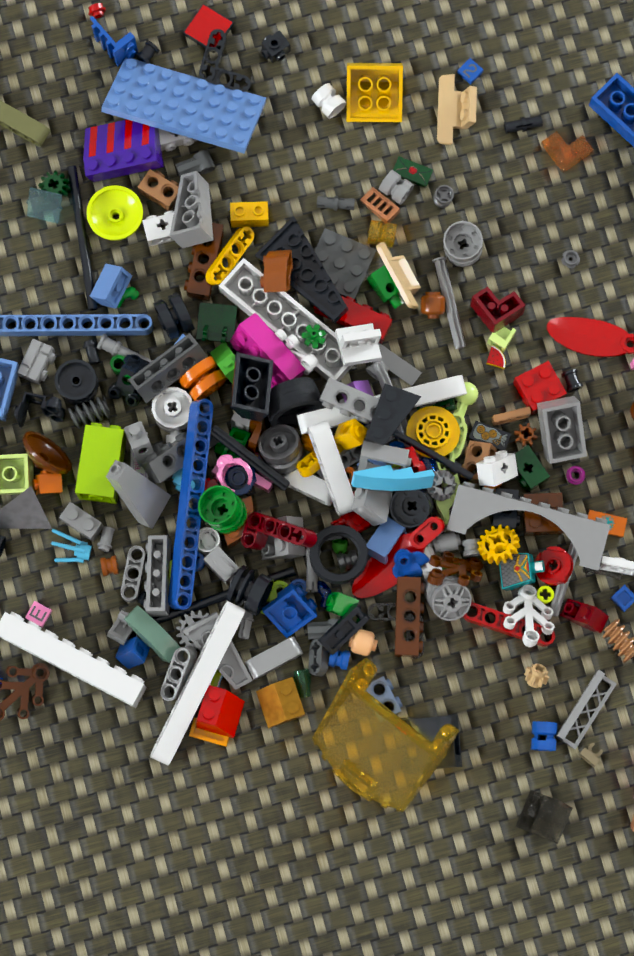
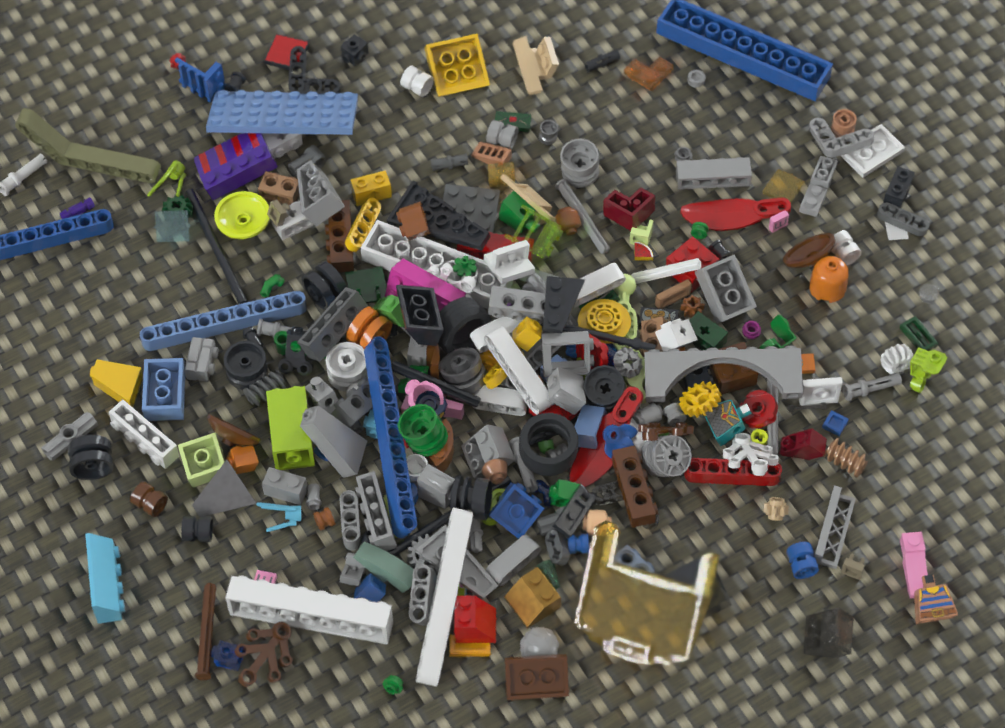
camera: 15 degrees left, 20 degrees down
black piece [14,392,66,428] -> none
medium blue panel [90,264,132,309] -> none
dark red beam [241,512,317,550] -> none
medium azure slope [351,465,435,491] -> none
blue tile [457,58,484,85] -> none
none -> lime plant [147,161,186,197]
none -> dark tan tile [267,200,291,227]
none -> green plate [383,675,403,694]
none -> nougat cone [481,459,508,484]
none -> clear neon green plate [504,204,564,259]
none -> reddish brown plate [505,654,569,700]
none -> light grey hair [520,627,559,657]
none -> white axle [631,258,701,284]
none -> light grey brick [676,157,752,189]
none -> light grey tile [687,70,706,88]
none -> green bush [691,222,709,239]
none -> green piece [759,314,797,349]

